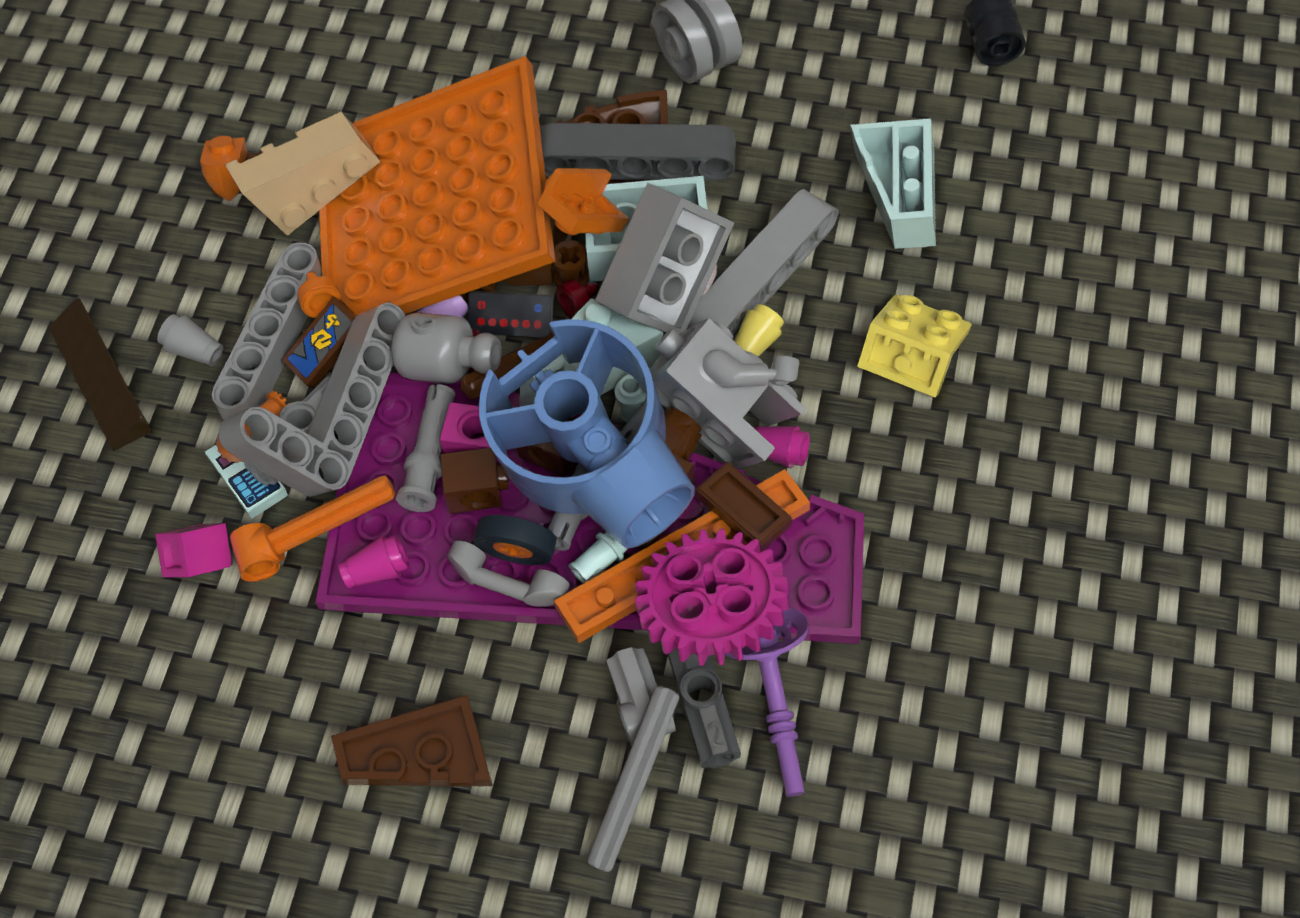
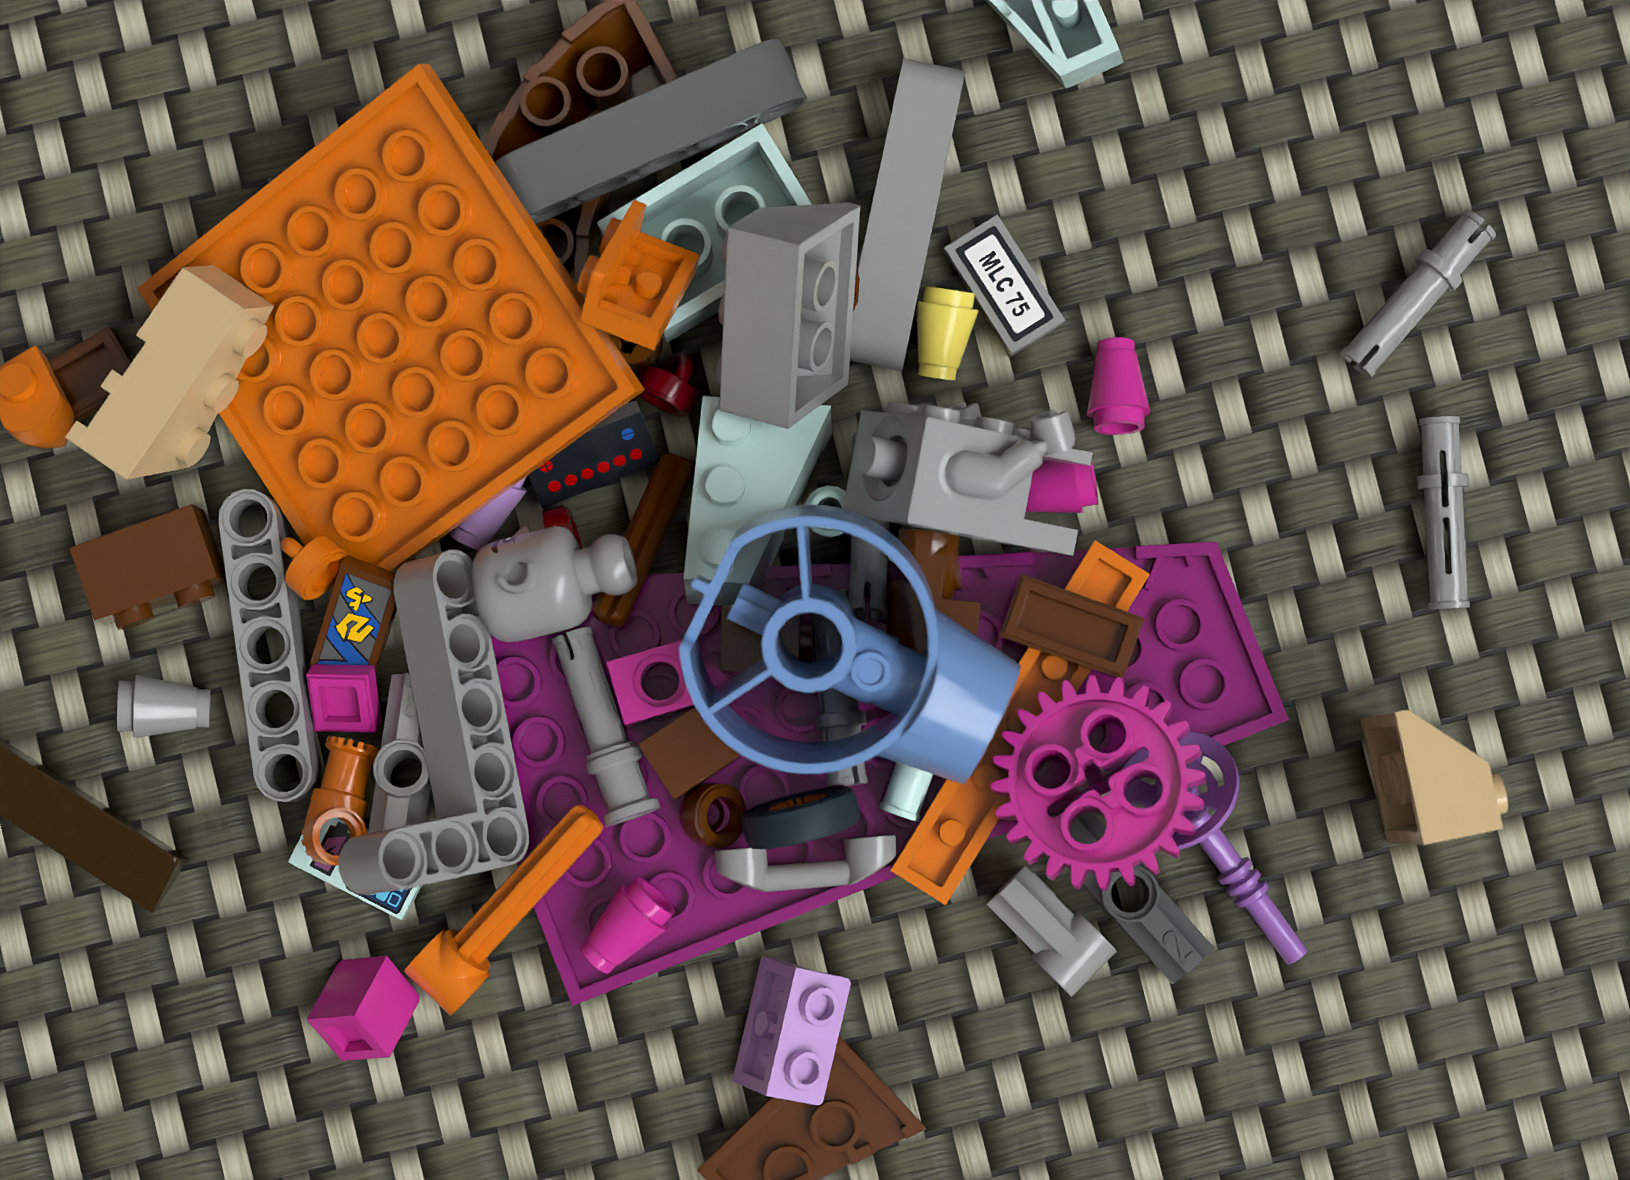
camera: 30 degrees left, 25 degrees up
light grey axle [588,686,679,872] -> none
light yellow bracket [857,295,972,398] -> none
none -> reddish brown brick [69,504,227,630]
none -> dark pink tile [306,664,382,733]
none -> reddish brown piece [679,783,746,848]
none -> lavender bracket [732,956,851,1105]
none -> tile [943,214,1065,357]
none -> dark pink cone [1087,337,1150,435]
none -> light grey pin [1340,209,1496,379]
none -> tan slope [1360,710,1508,845]
none -> light grey pin [1417,416,1470,610]

